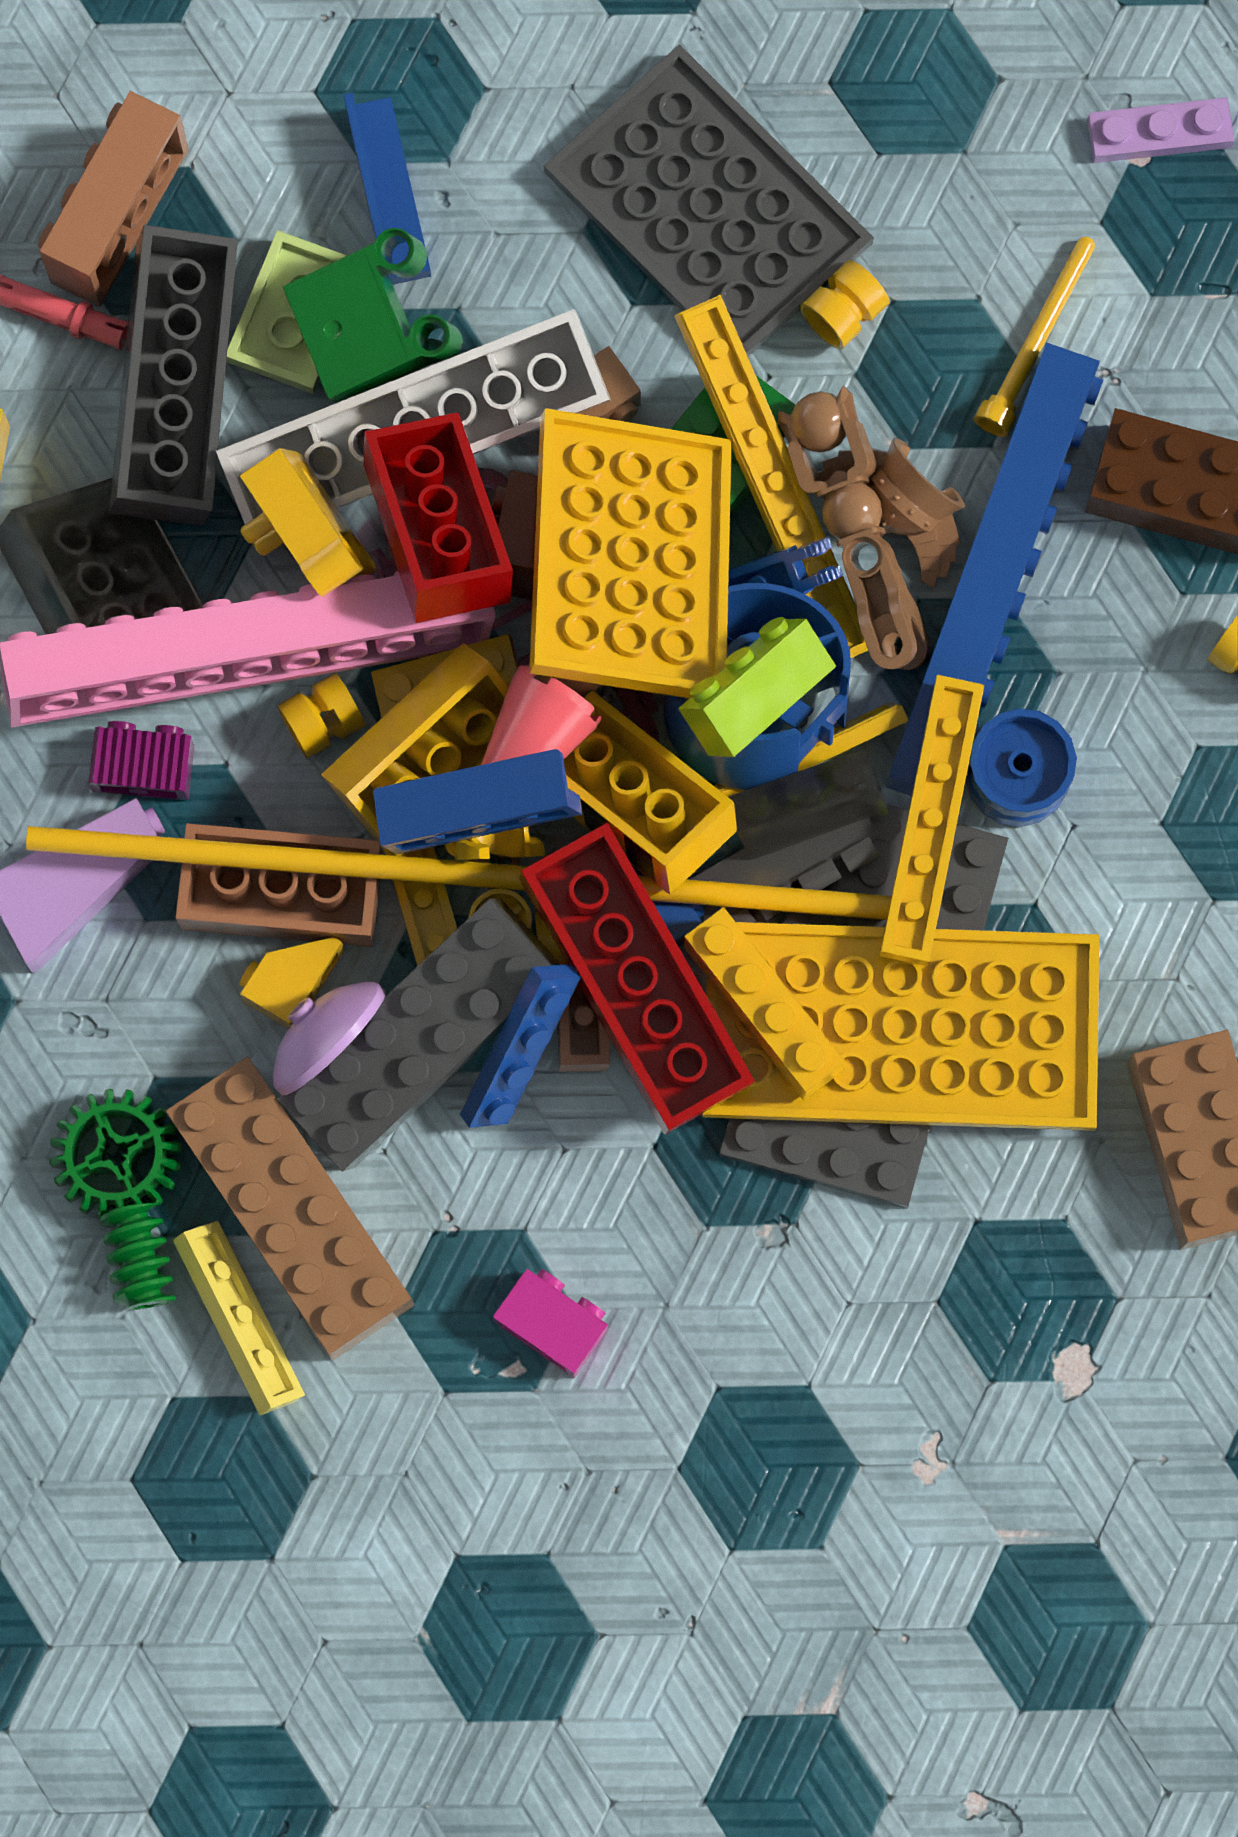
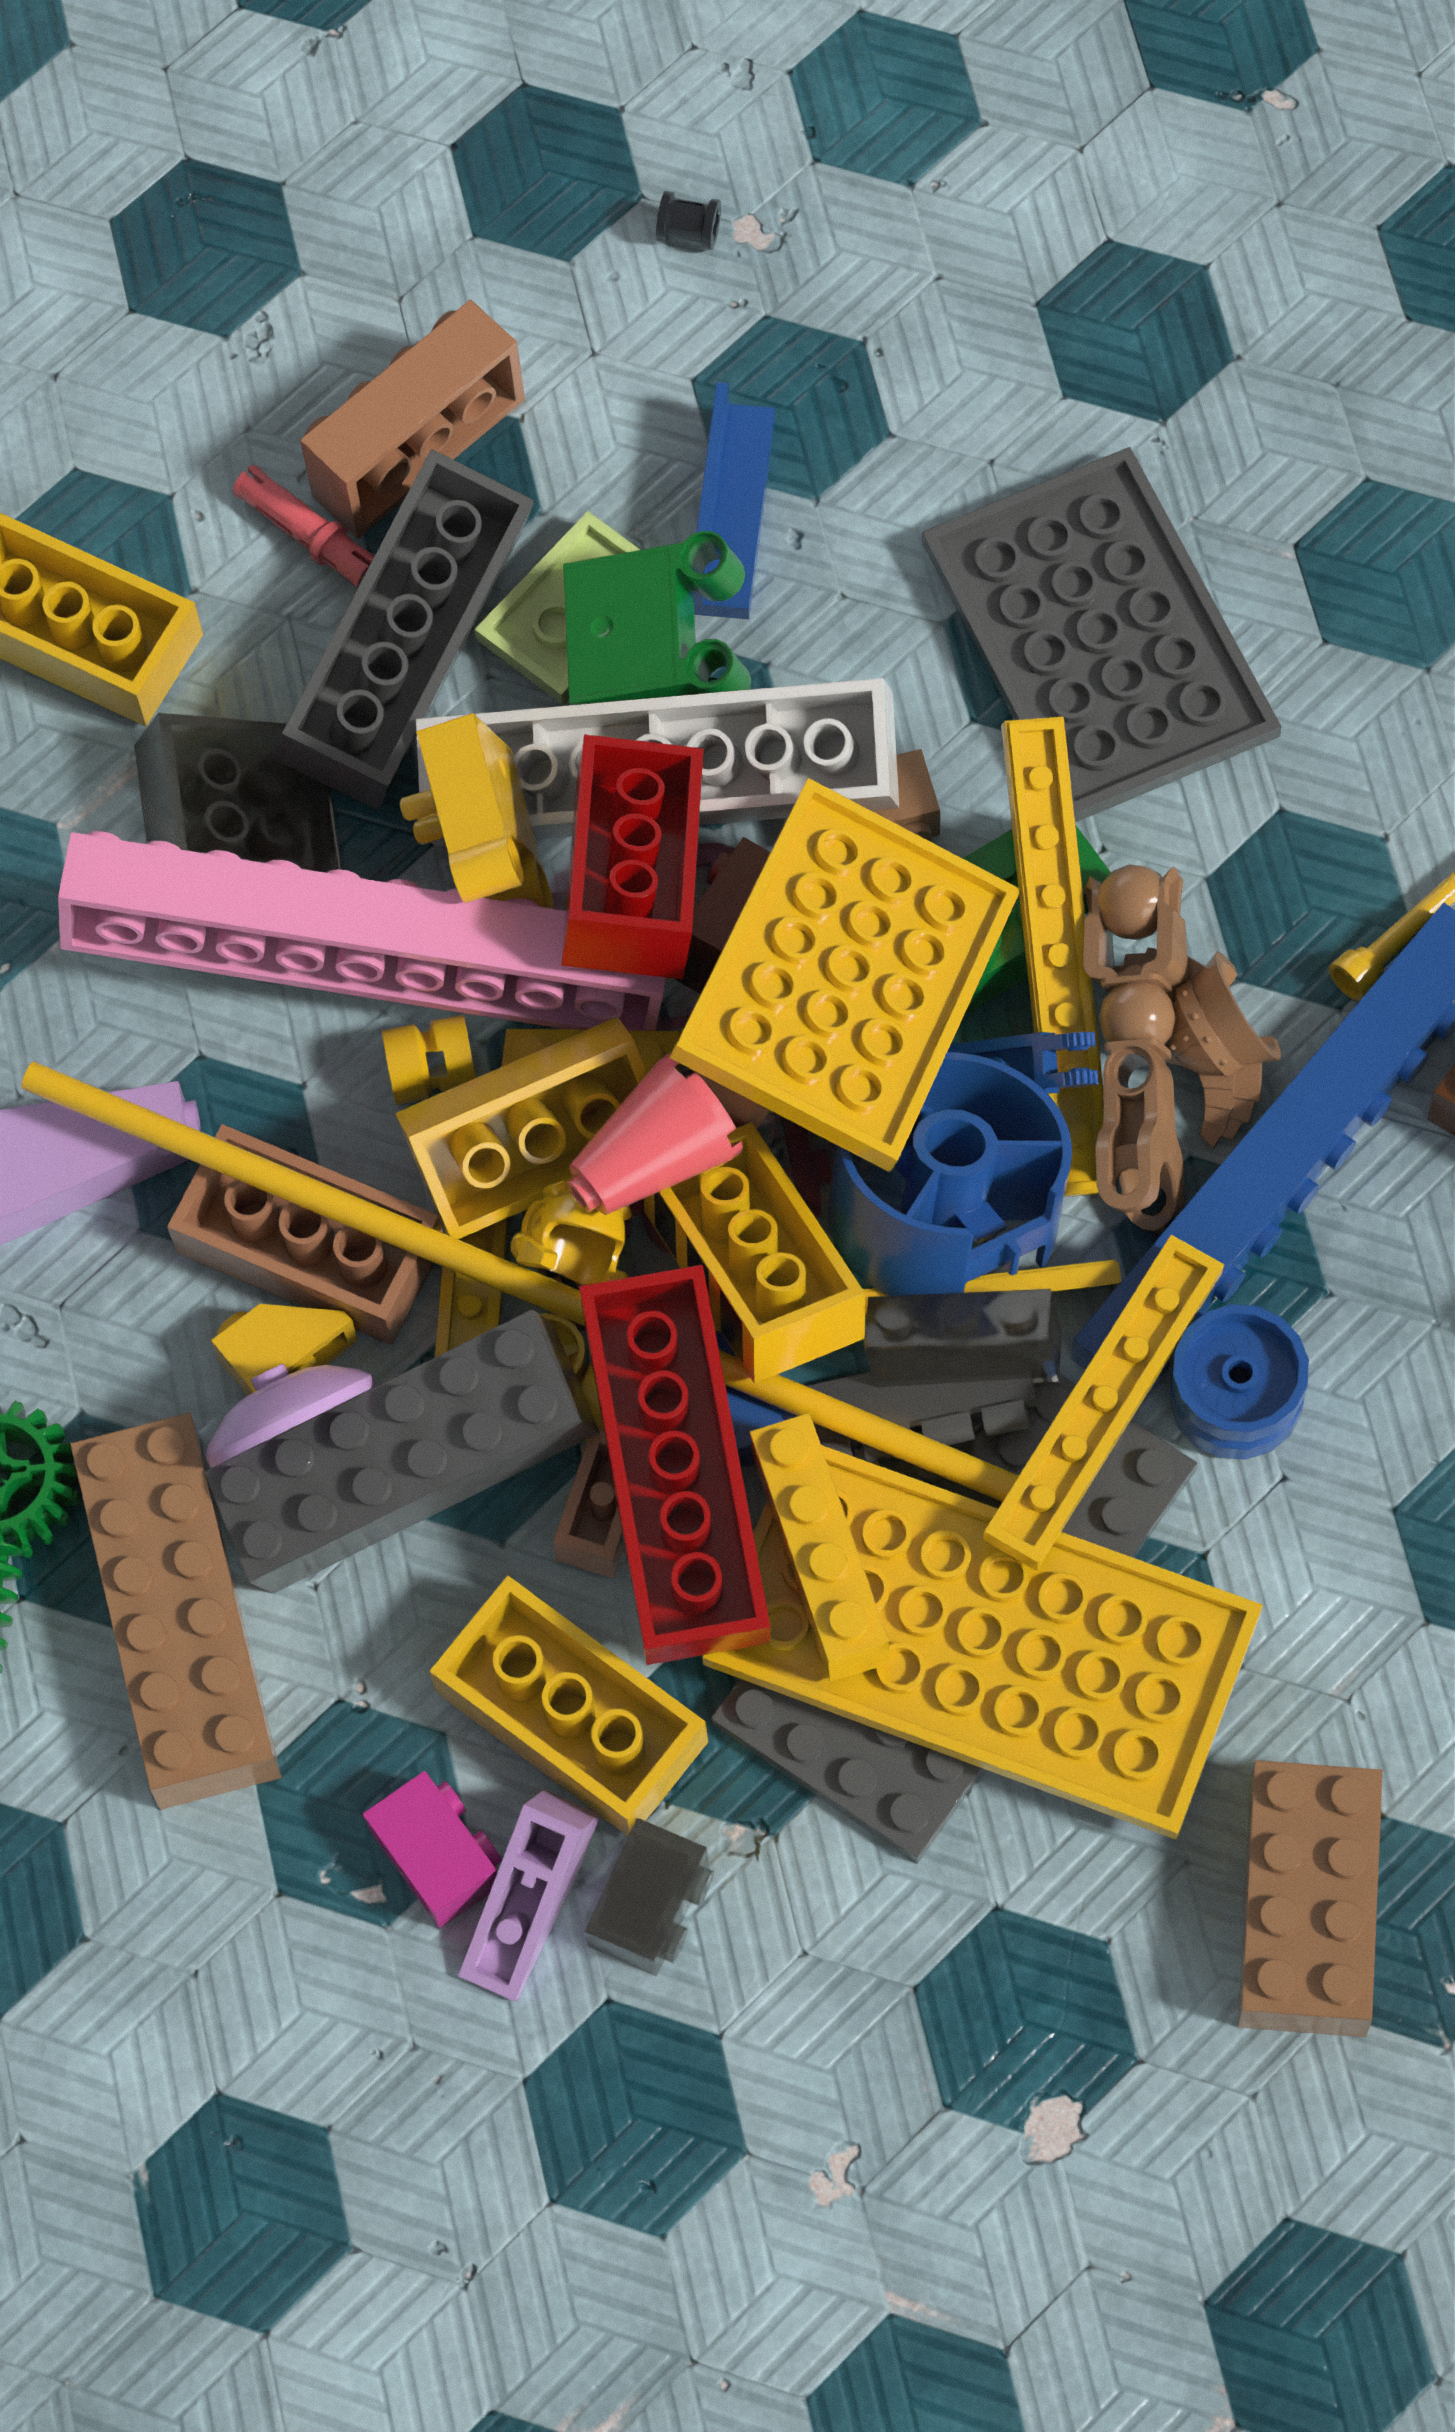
camera: 25 degrees right, 10 degrees down
magenta brick [88,721,194,800] -> none
light yellow plate [173,1221,305,1415] -> none
blue panel [373,749,582,854] -> none
blue plate [460,964,581,1128] -> none
lime brick [678,617,836,757] -> none
yellow wheel [800,260,890,350] -> none
none -> yellow brick [429,1575,708,1839]
none -> lavender slope [458,1790,601,2002]
none -> clear smoke brick [584,1818,714,1976]

